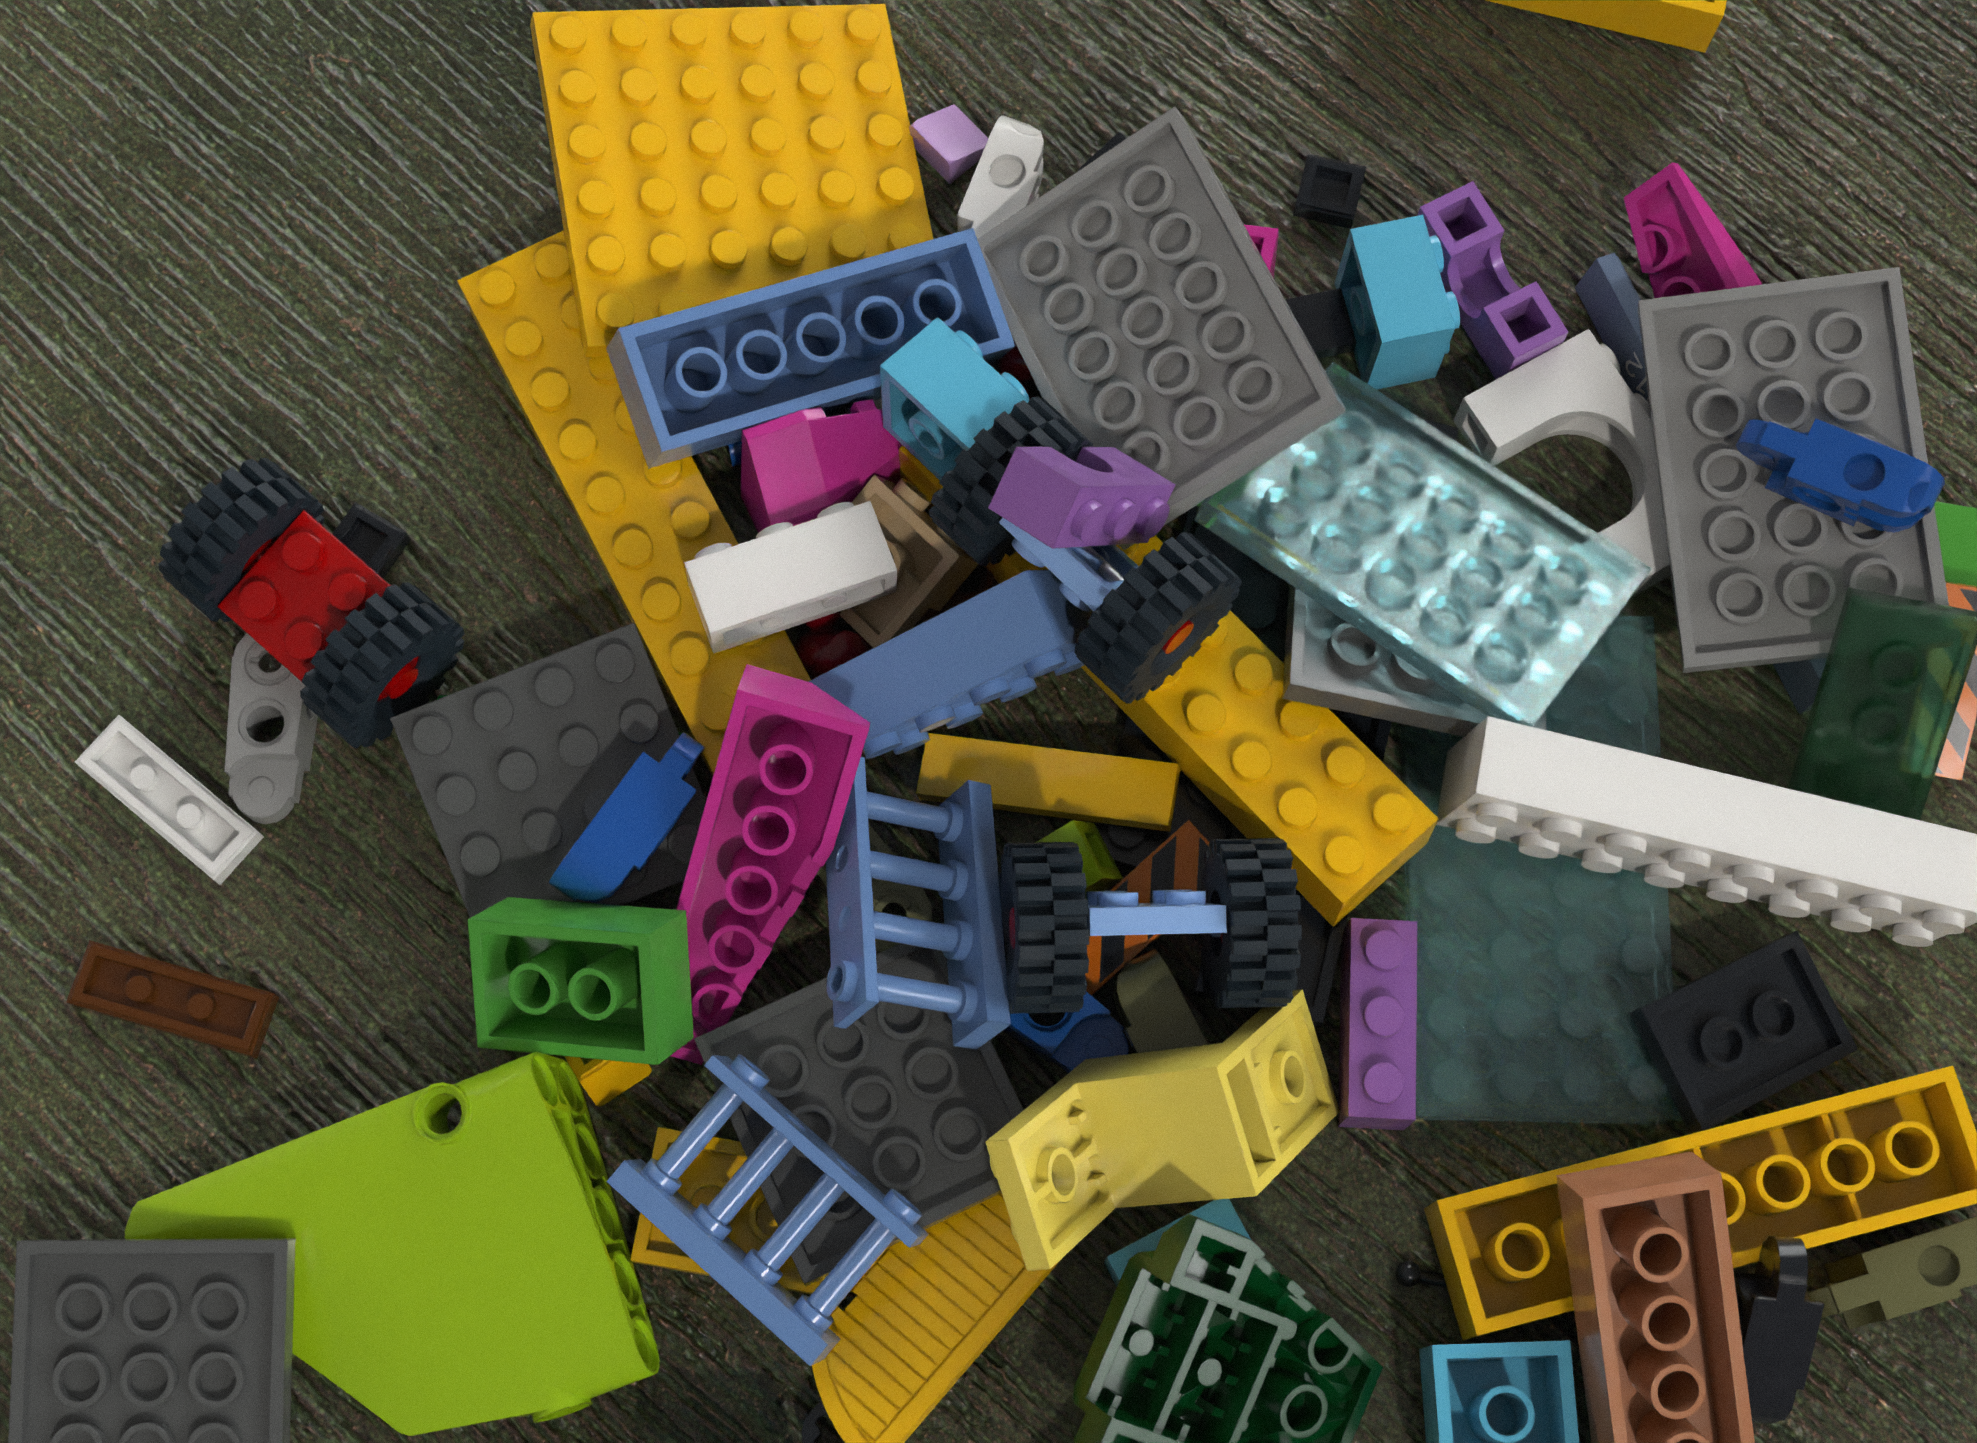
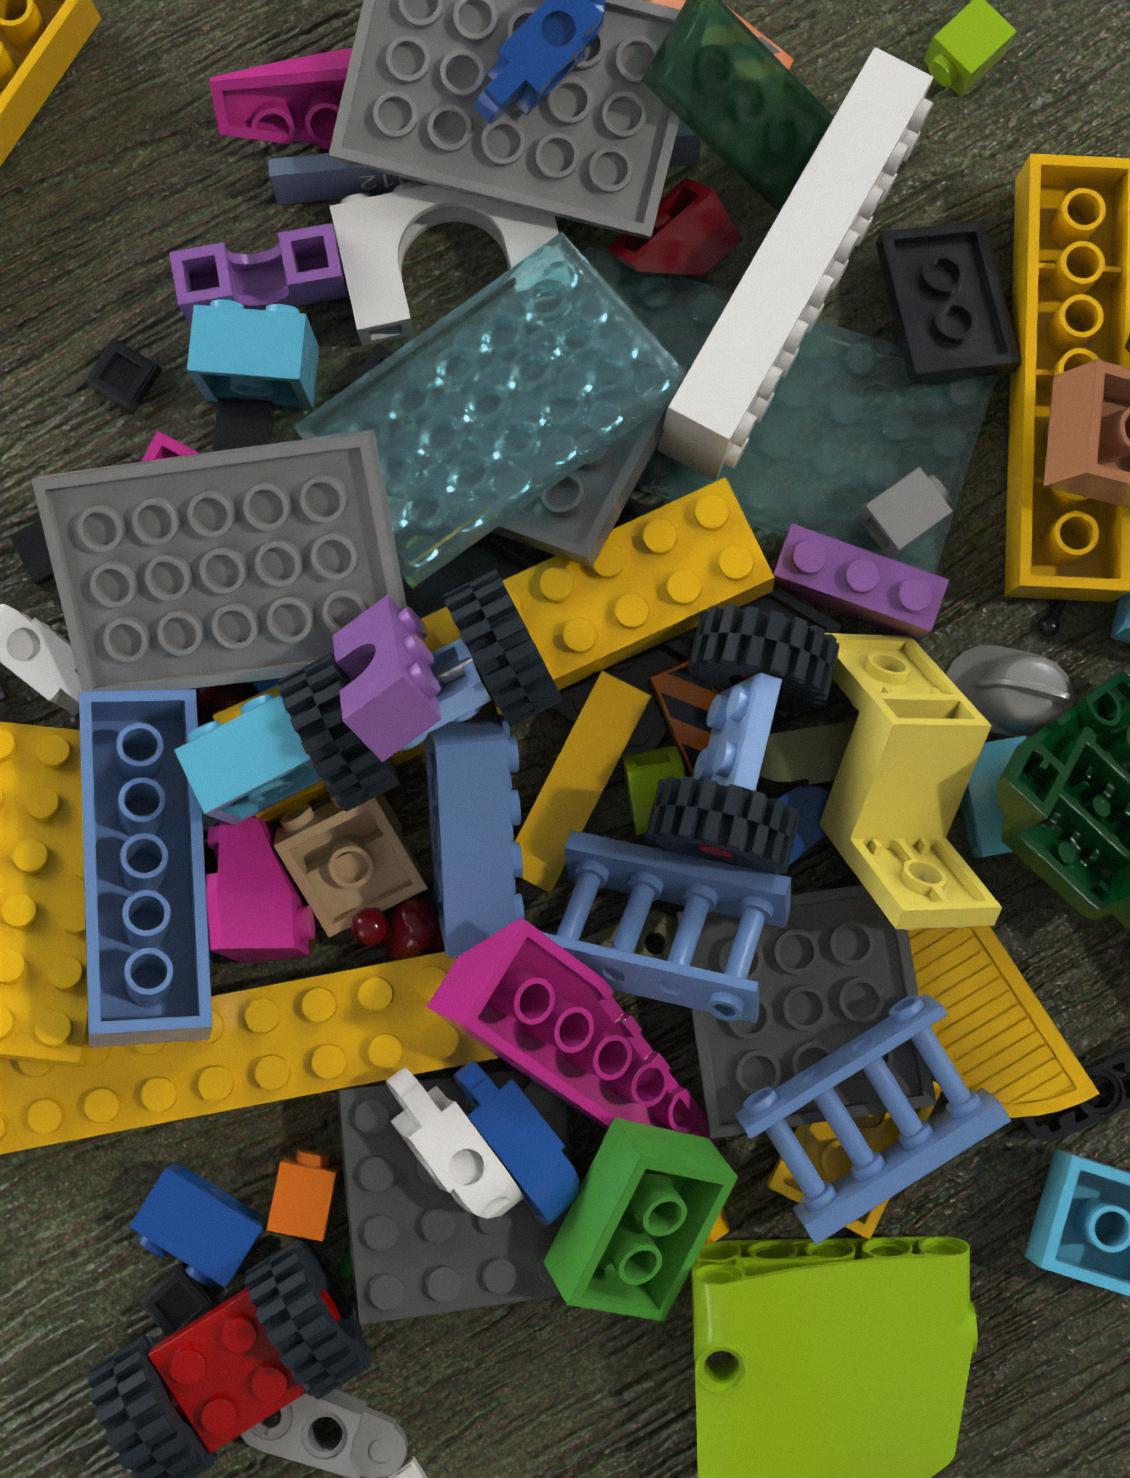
camera: 75 degrees left, 10 degrees up
white brick [684,501,897,654] -> none
none -> blue brick [129,1161,268,1288]
none -> orange brick [266,1149,342,1241]
none -> white piece [386,1067,524,1219]
none -> dark red slope [606,177,743,276]
none -> light grey brick [857,466,953,559]
none -> light grey piece [946,645,1074,738]

